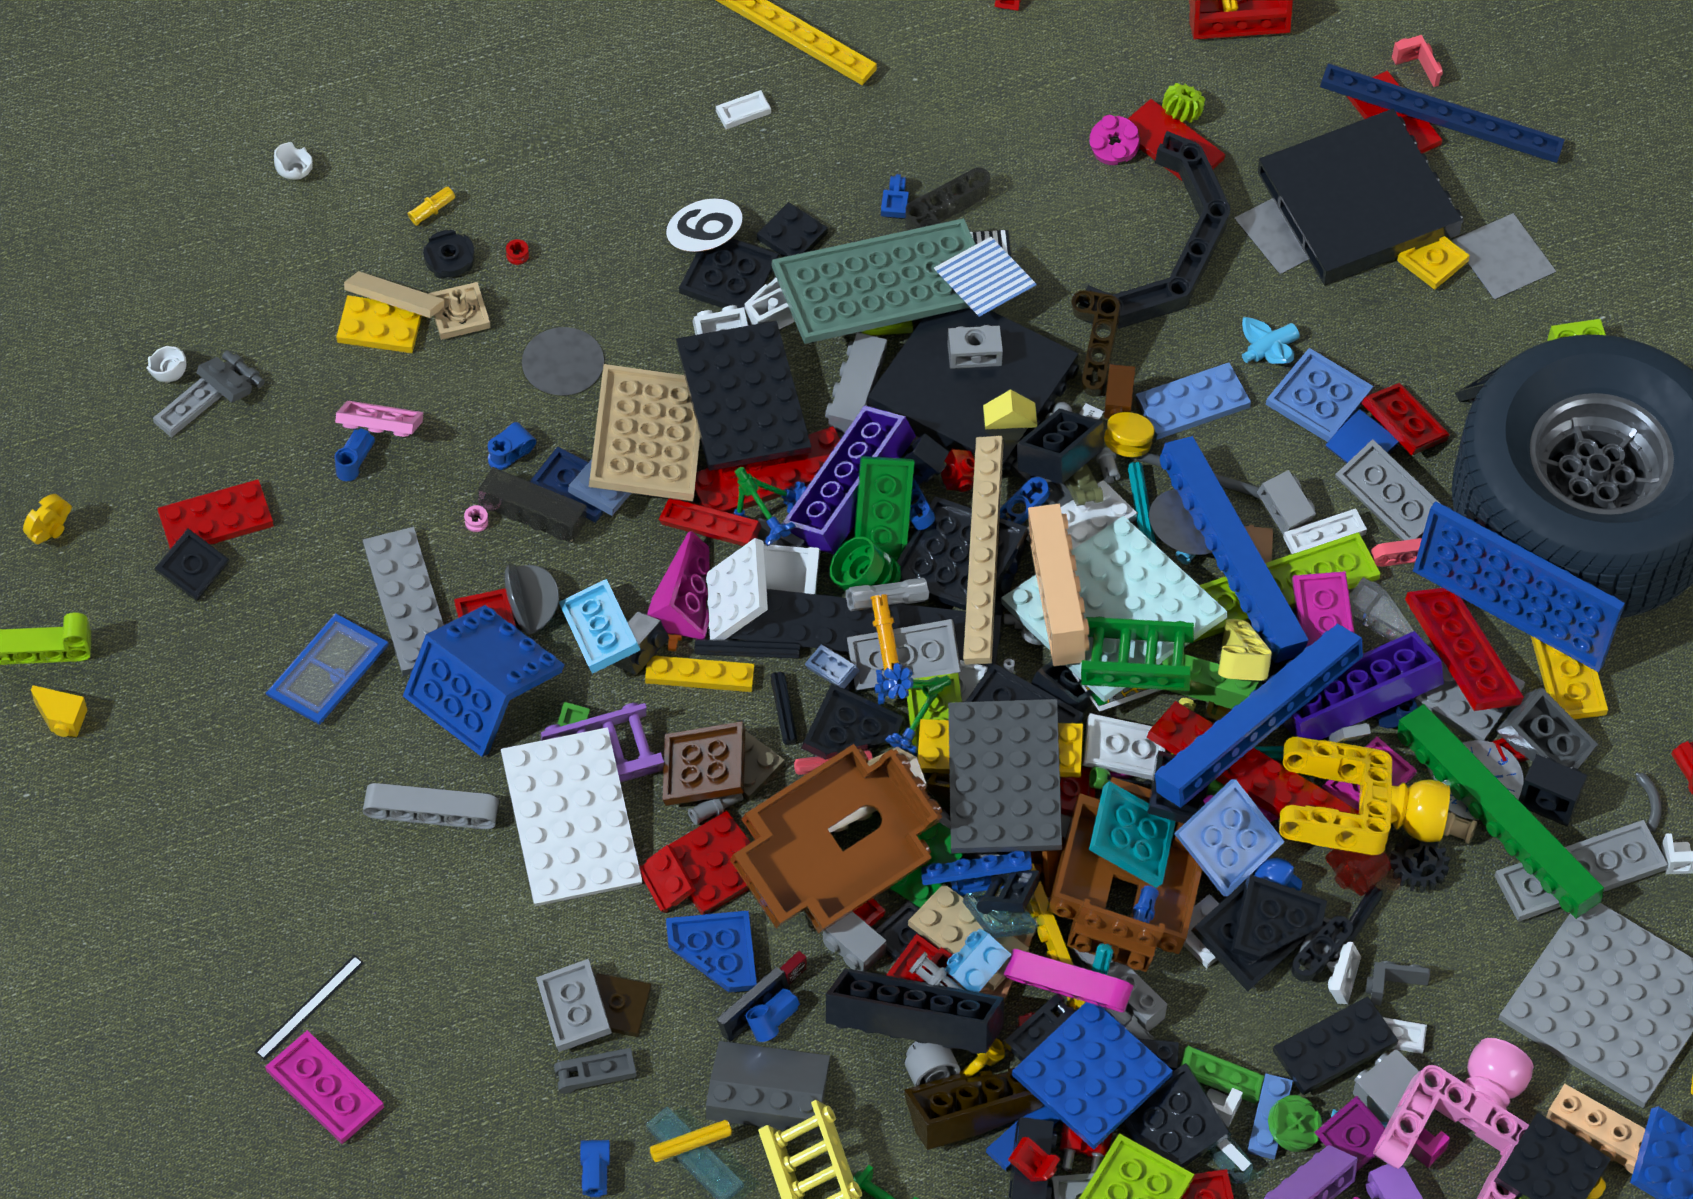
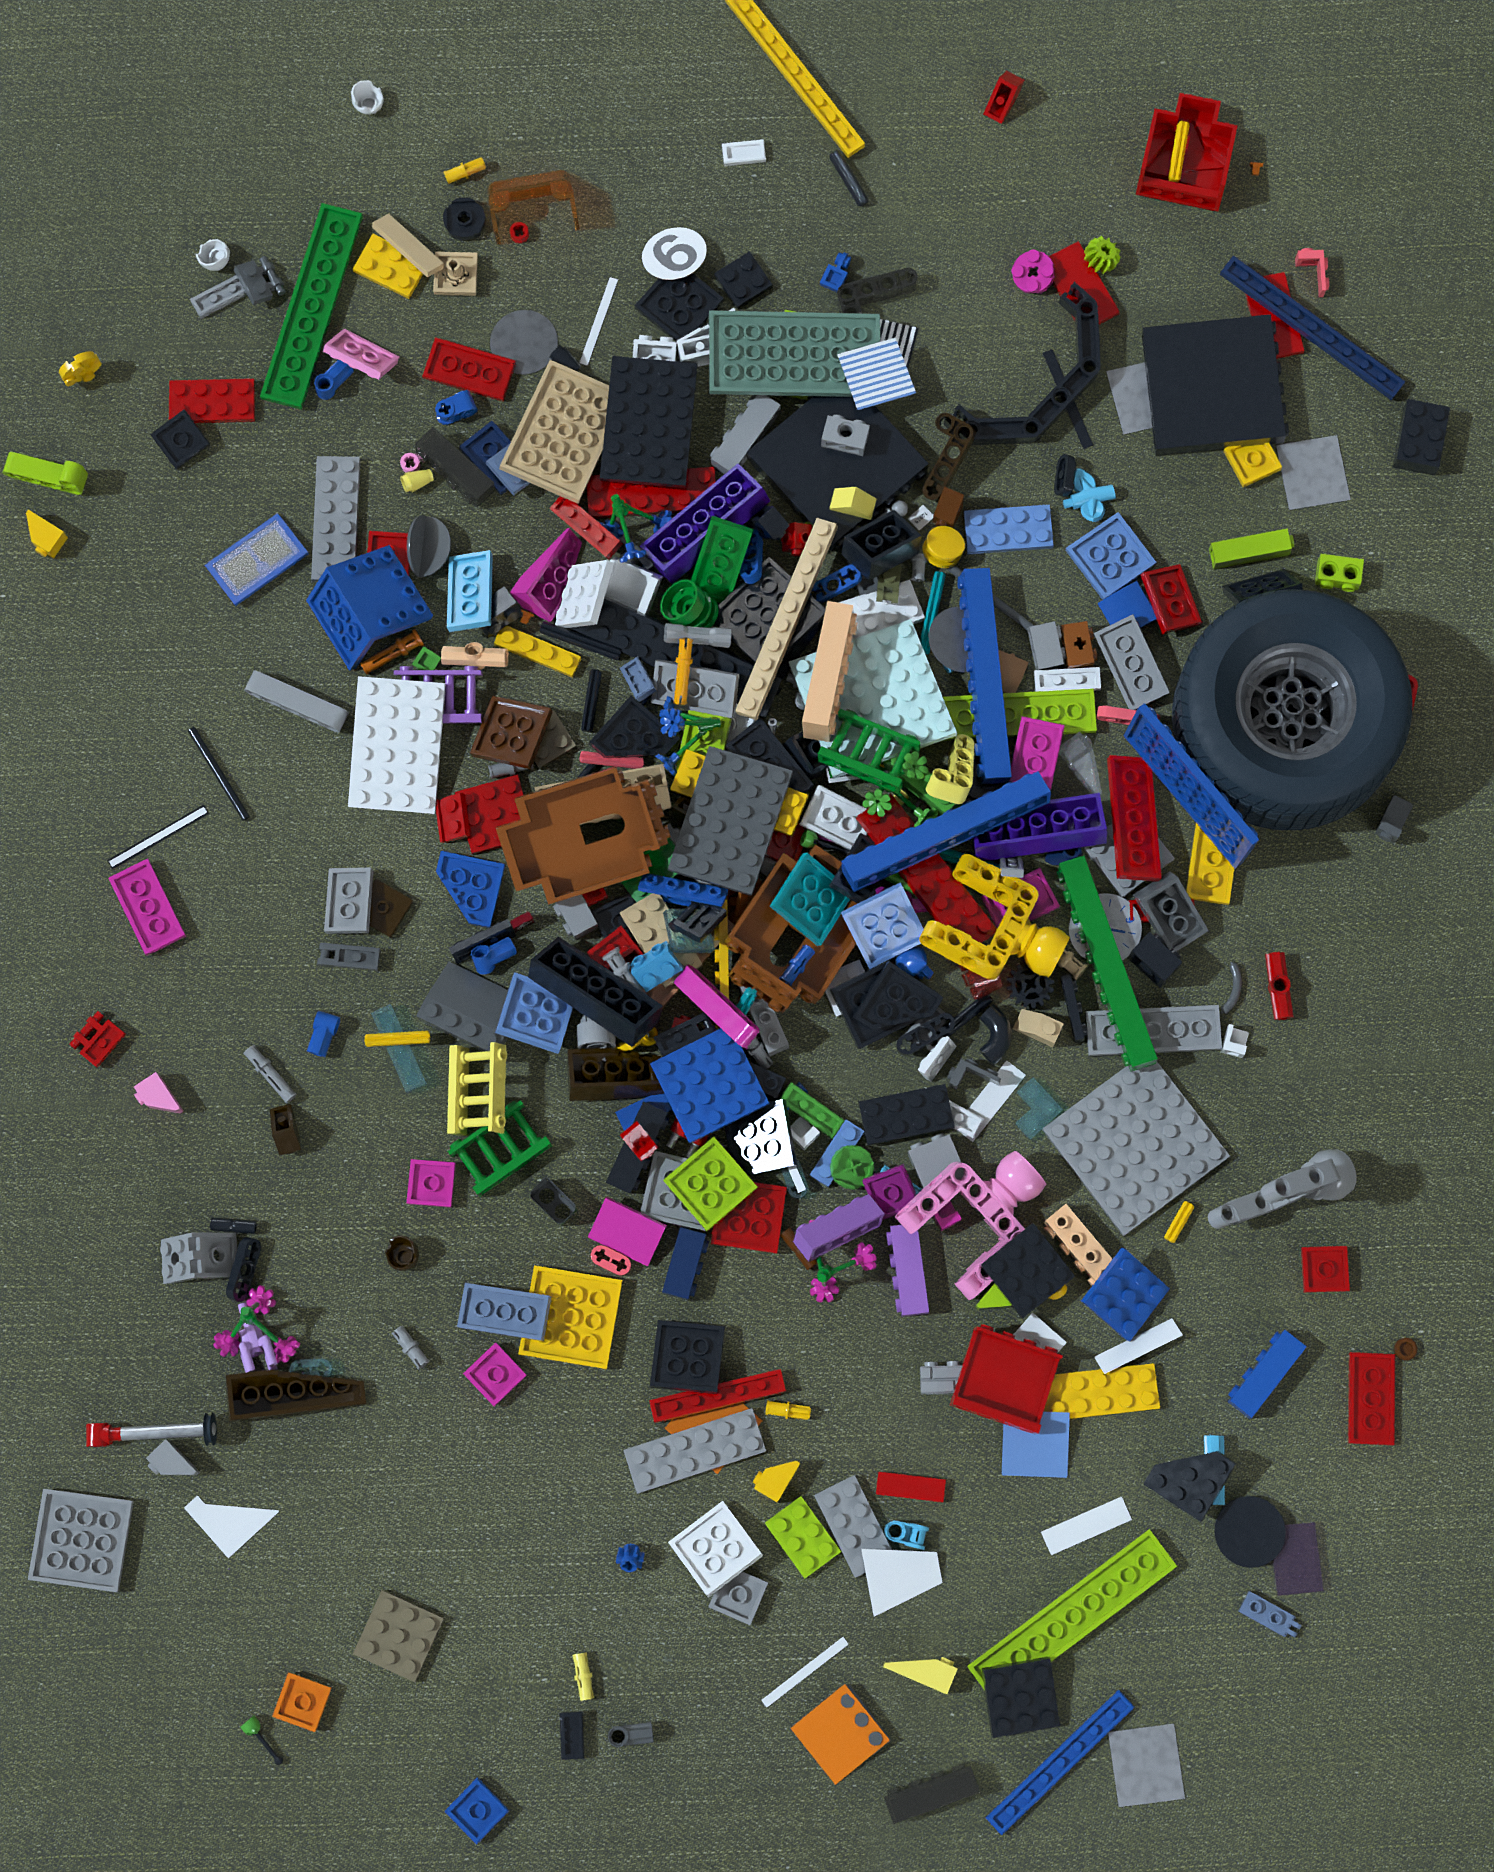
camera: 25 degrees right, 20 degrees up
none -> black piece [188,727,250,821]
none -> green plate [260,203,363,410]
none -> orange pin [360,629,424,675]
none -> light yellow cone [400,469,434,493]
none -> red tile [422,337,516,402]
none -> light nougat piece [441,642,509,670]
none -> clear orange windscreen [487,170,580,245]
none -> medium blue plate [495,972,573,1054]
none -> black cone [549,345,581,371]
none -> white sticker [580,277,618,366]
none -> black axle [830,150,868,207]
none -> bright green plant [863,751,938,827]
none -> white sticker [960,1060,1026,1142]
none -> black cylinder [979,1004,1012,1065]
none -> tan slope [1013,1009,1064,1047]
none -> clear light blue plate [1015,1078,1063,1140]
none -> black sticker [1043,349,1093,449]
none -> black plate [1054,454,1077,497]
none -> dark orange brick [1060,621,1097,669]
none -> black plate [1061,974,1087,1043]
none -> lime brick [1209,529,1294,570]
none -> black brick [1392,399,1450,476]

